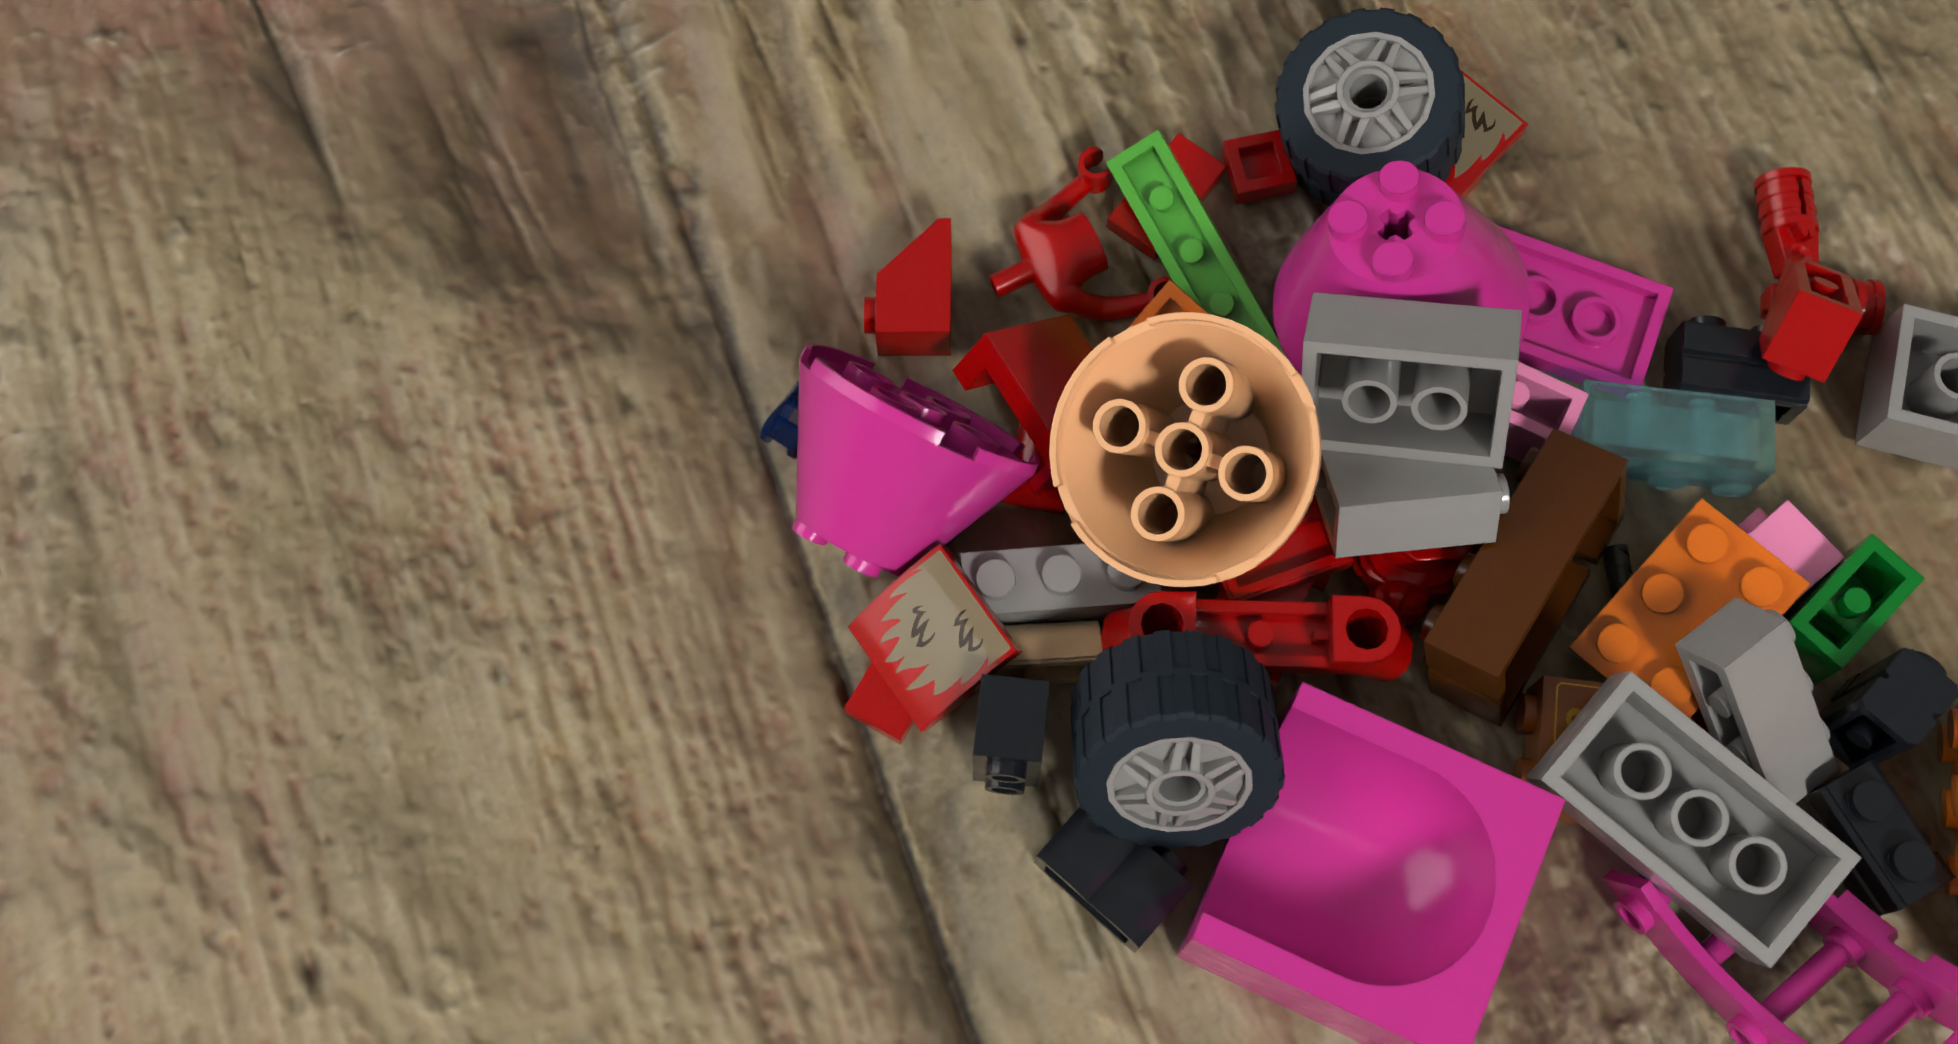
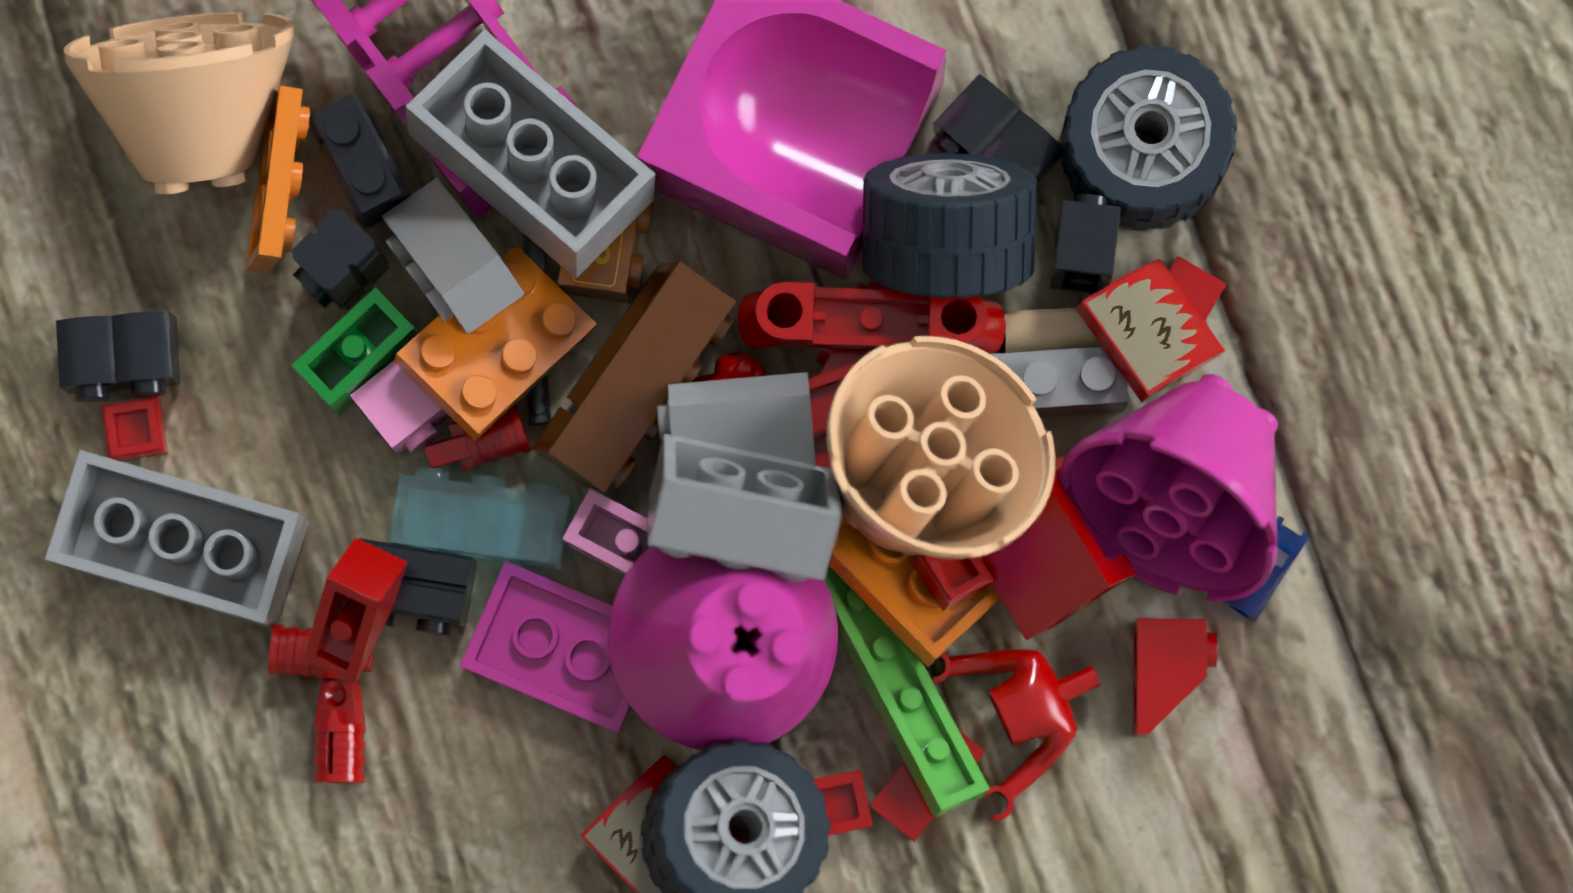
camera: 170 degrees left, 10 degrees up
none -> red hinge [424,404,531,472]
none -> wheel [1060,45,1237,231]

